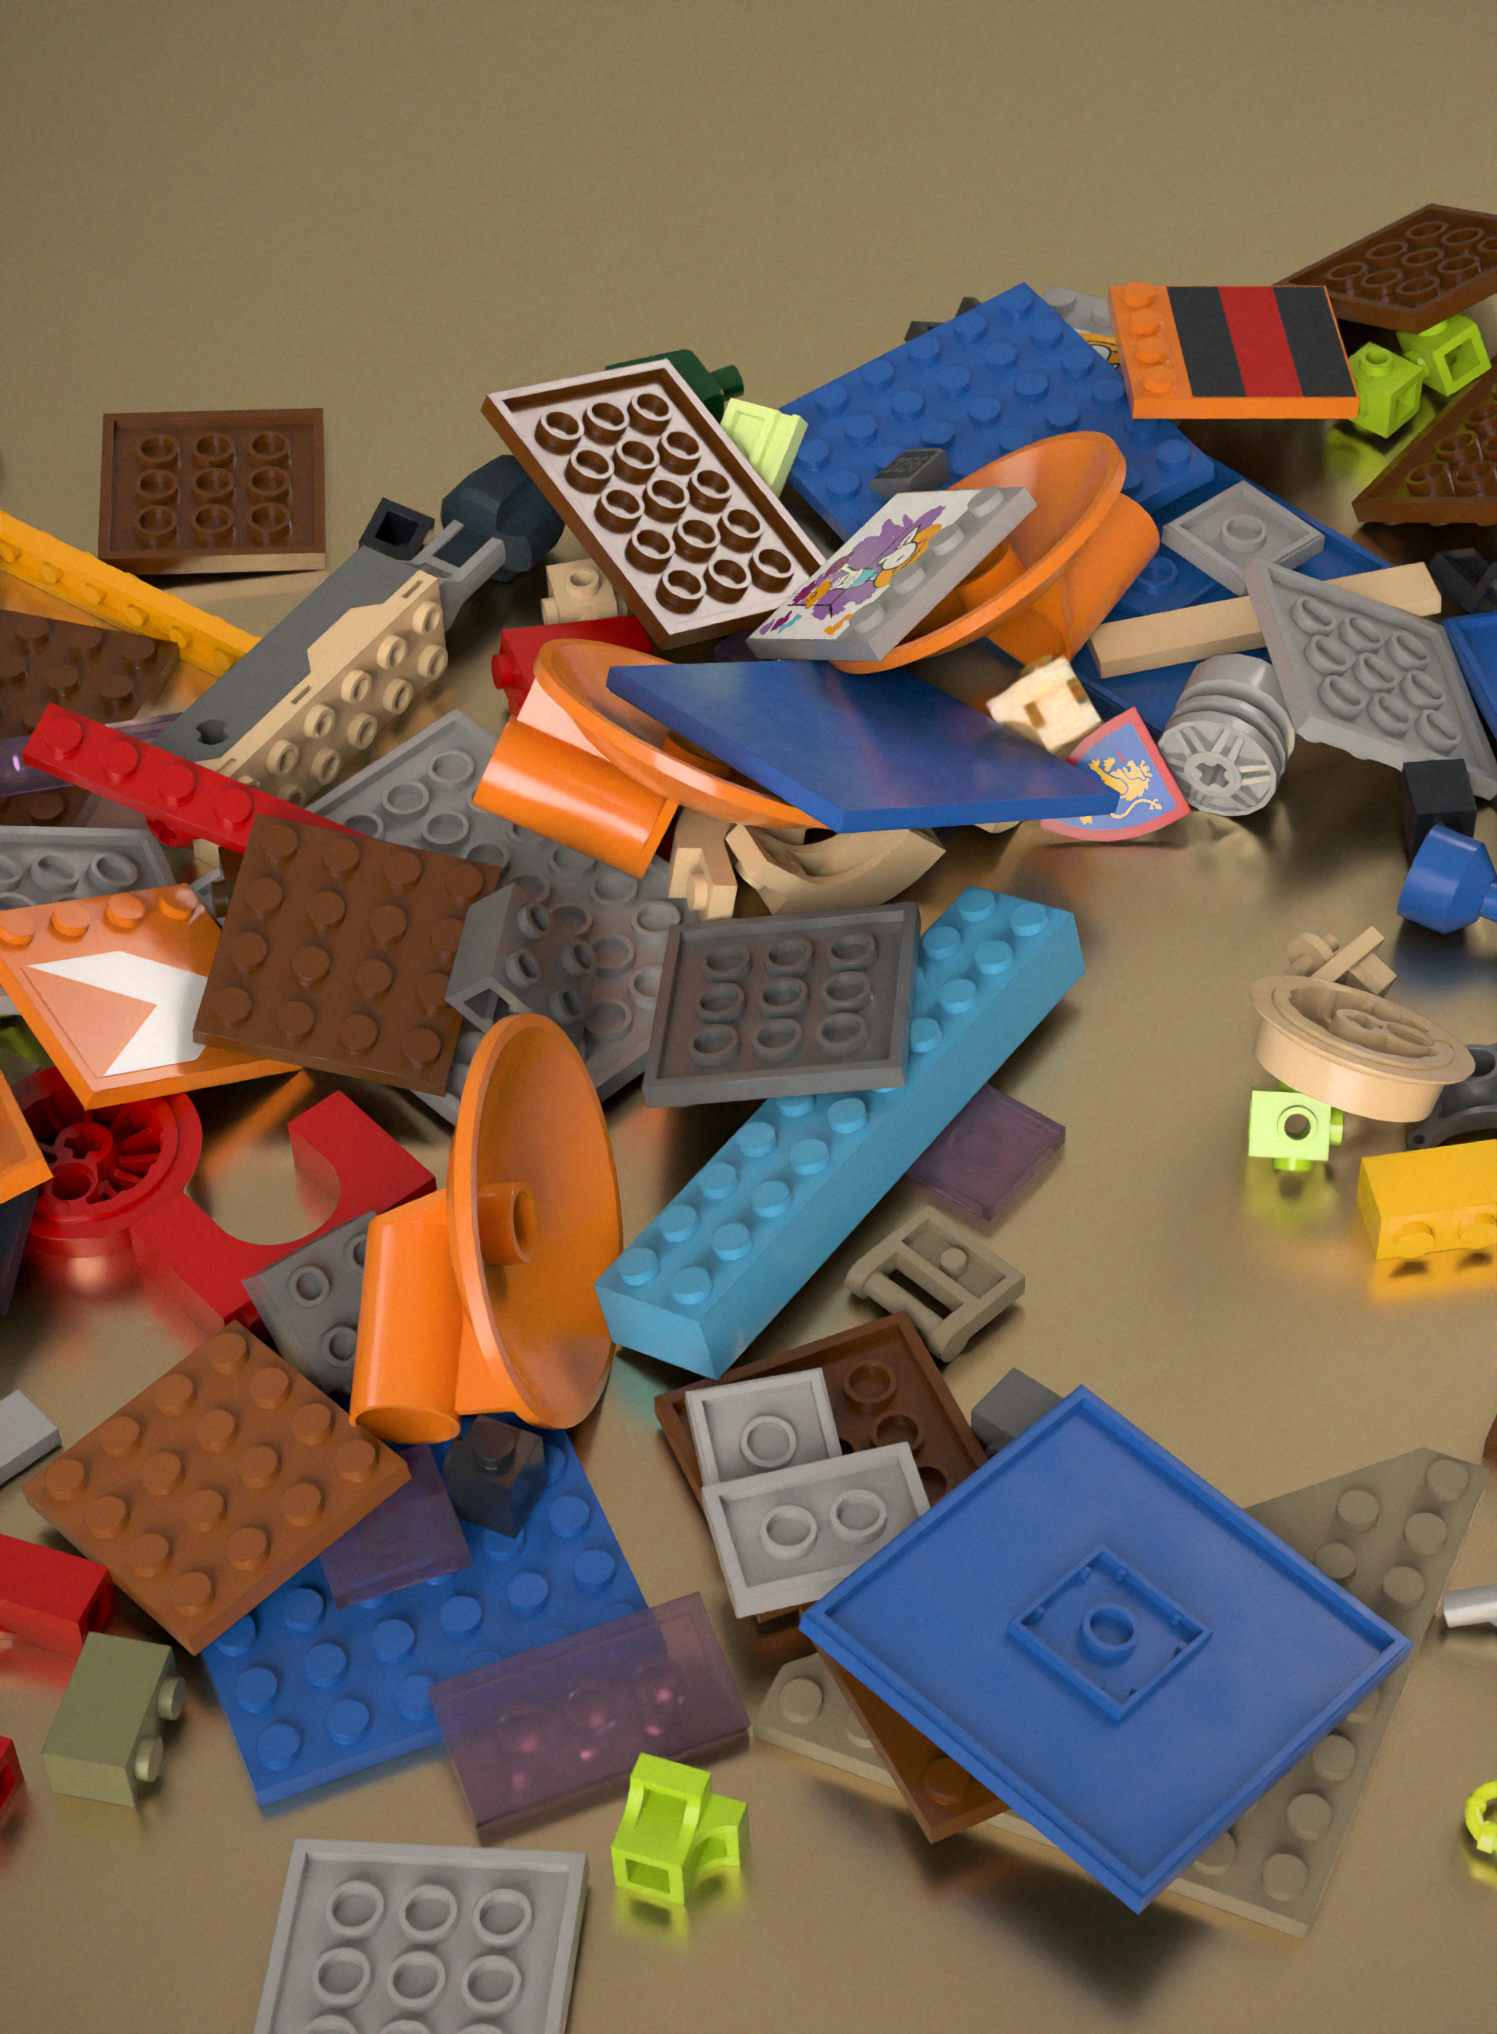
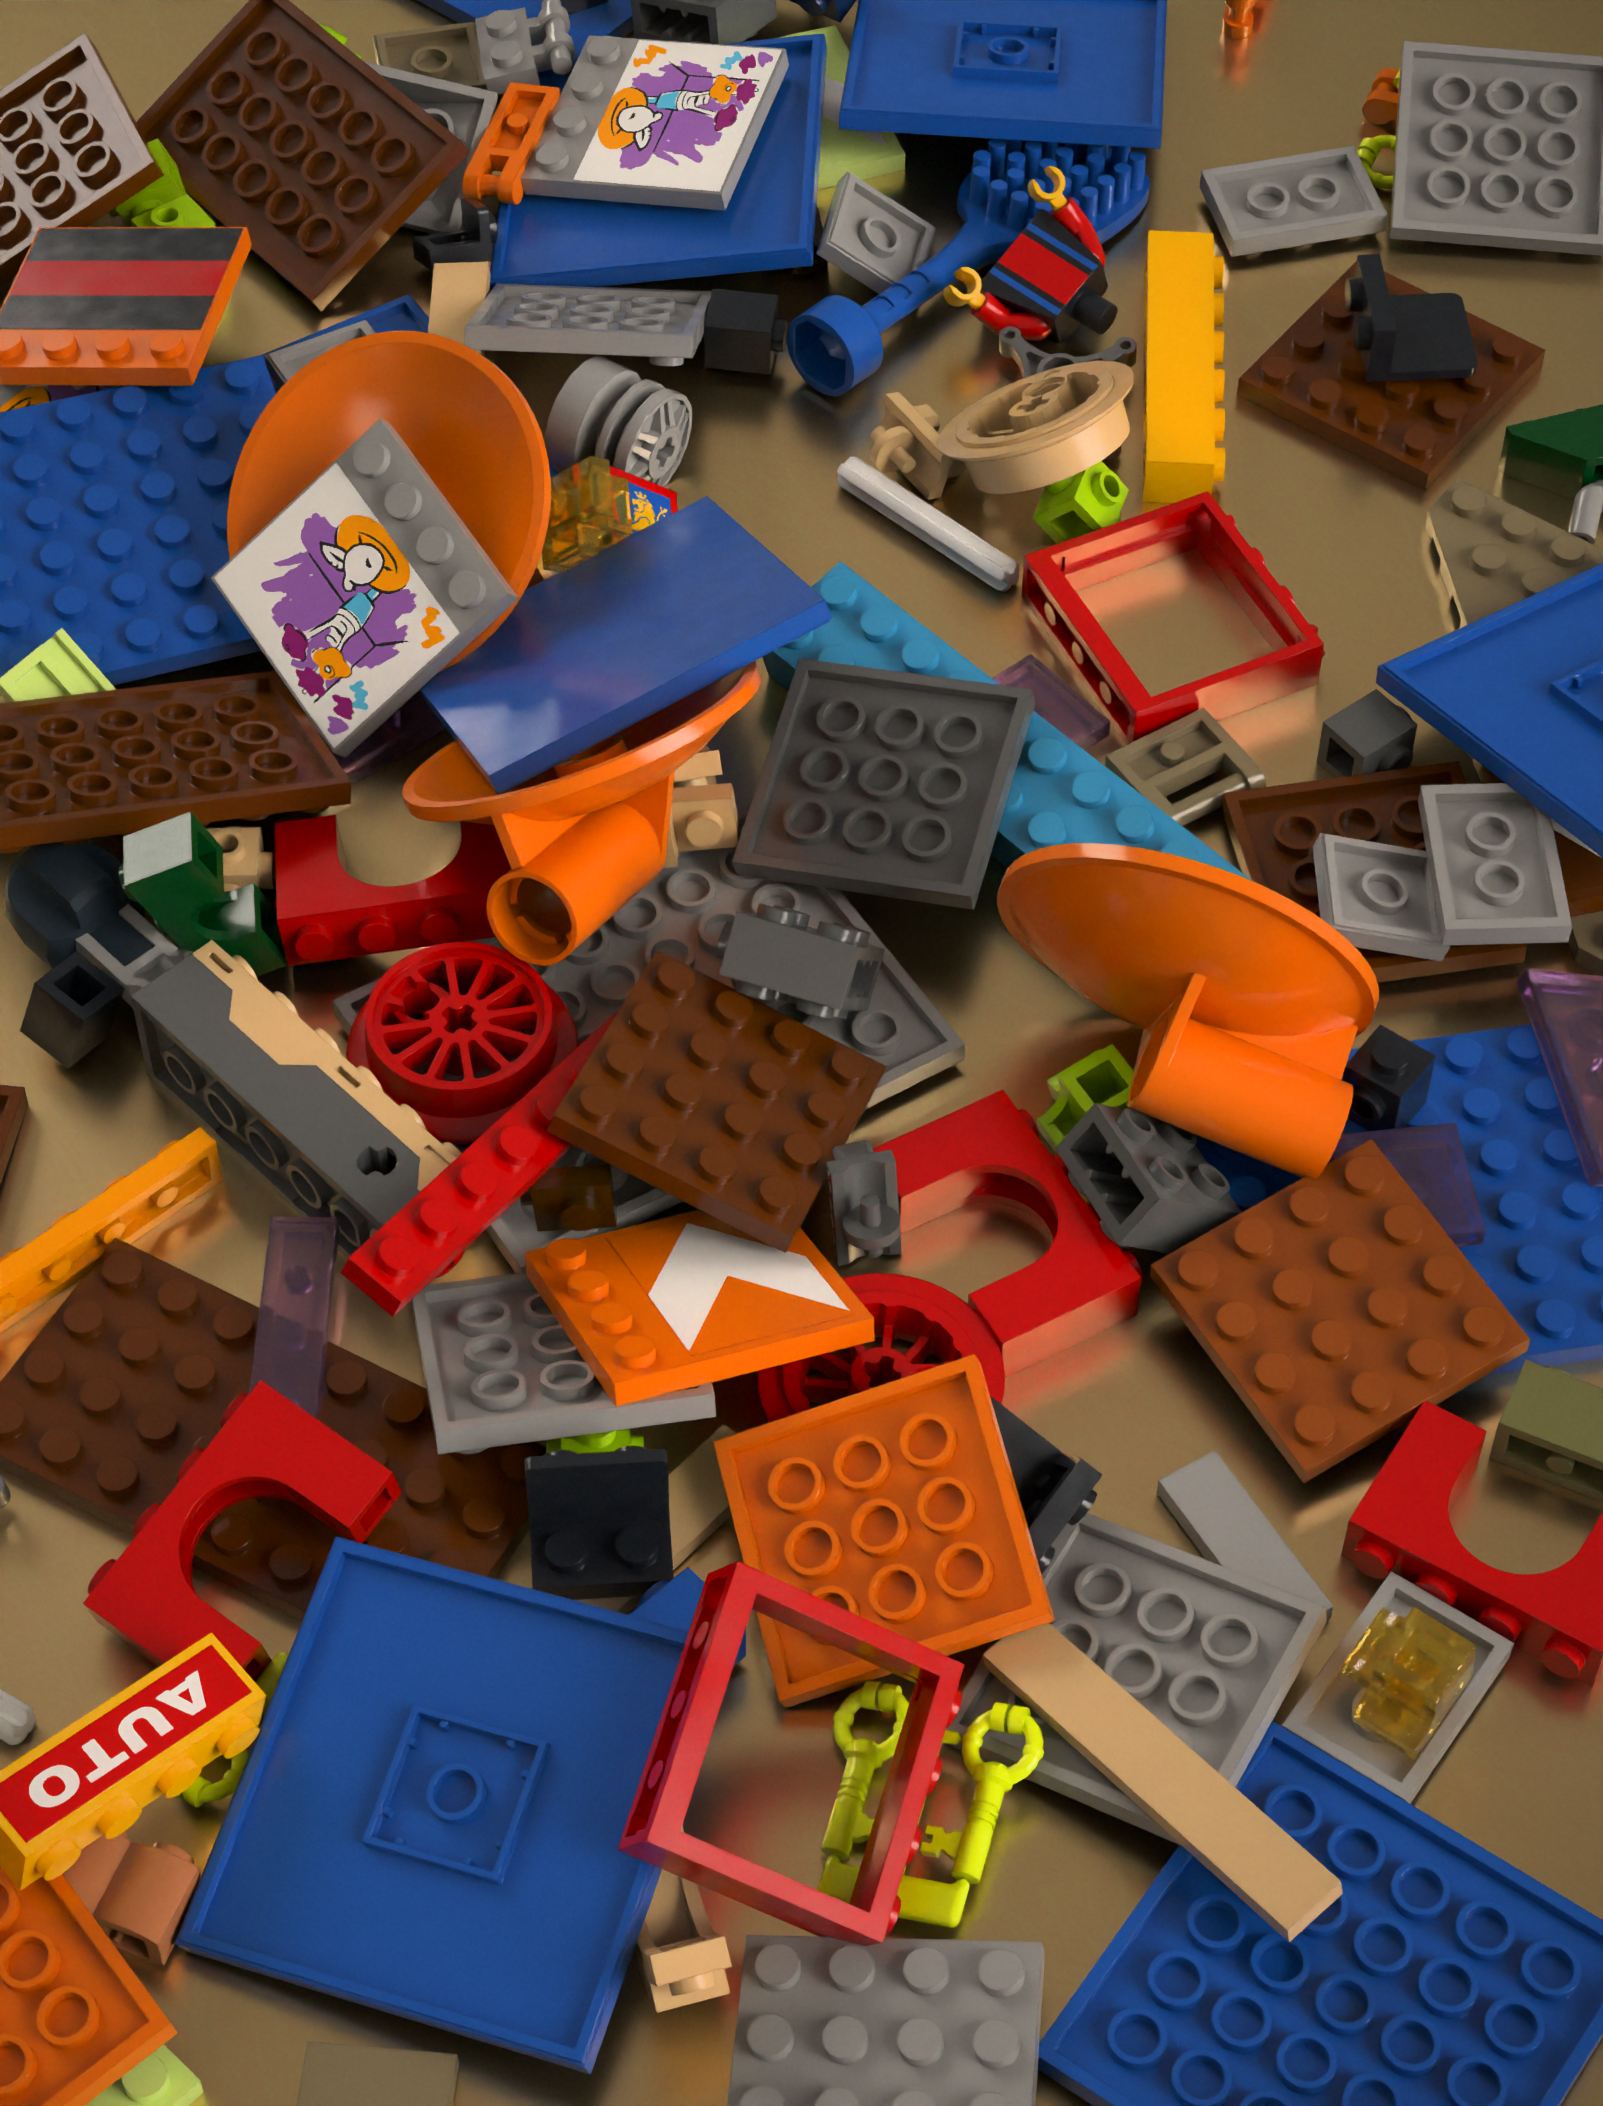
camera: 80 degrees left, 5 degrees up
dark grey slope [869,448,949,499] -> none
none -> dark green arch [119,811,286,976]
none -> red piece [346,942,579,1144]
none -> dark grey hips [826,1140,902,1266]
none -> white axle [837,457,1020,592]
none -> red window [1021,491,1325,745]

